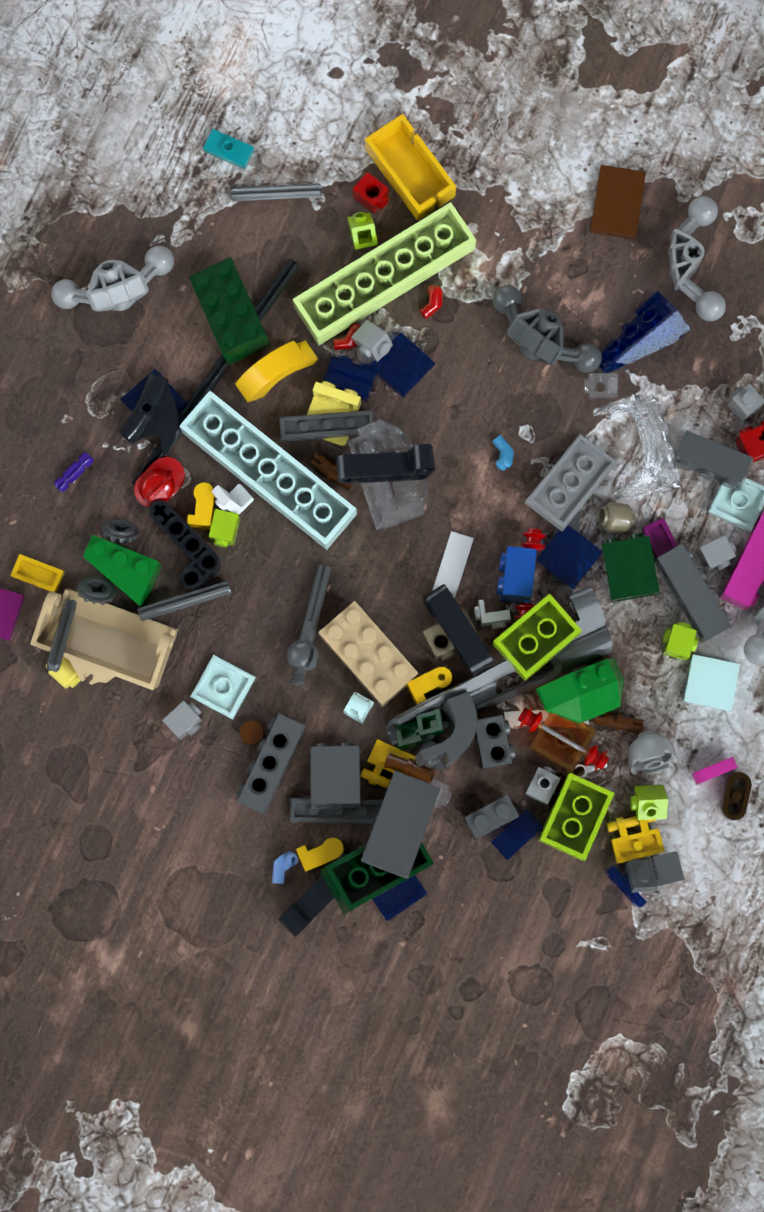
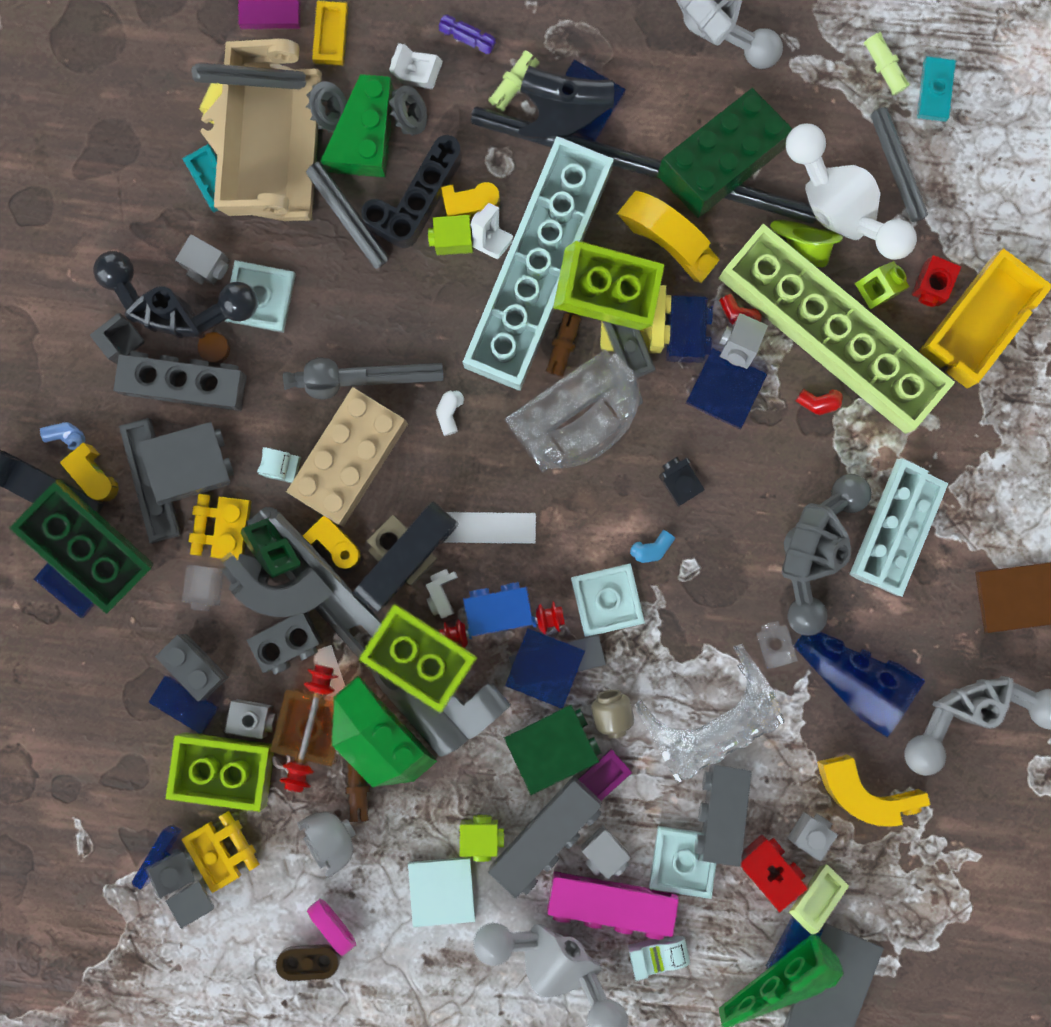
camera: 75 degrees right, 5 degrees up
red piece [134,457,185,507] -> none
black beam [336,444,436,484] -> none
dark grey tile [361,771,440,879] -> none
reddish brown pin [384,753,435,784] -> none
light grey tile [525,434,617,532] -> none
lime brick [630,784,668,820] -> none
none -> dark grey panel [90,313,145,364]
none -> black piece [93,251,258,339]
none -> teal plate [182,144,218,213]
none -> white bracket [389,43,443,89]
none -> white arm [436,390,464,436]
none -> yellowish green pin [488,51,539,112]
none -> lime brick [553,241,664,330]
none -> light aqua tile [571,563,645,637]
none -> black bracket [659,457,705,507]
none -> lime piece [770,220,843,267]
none -> white piece [786,124,917,260]
none -> yellow arch [817,754,930,827]
none -> light aqua brick [850,459,948,597]
none -> yellowish green pin [863,32,910,96]

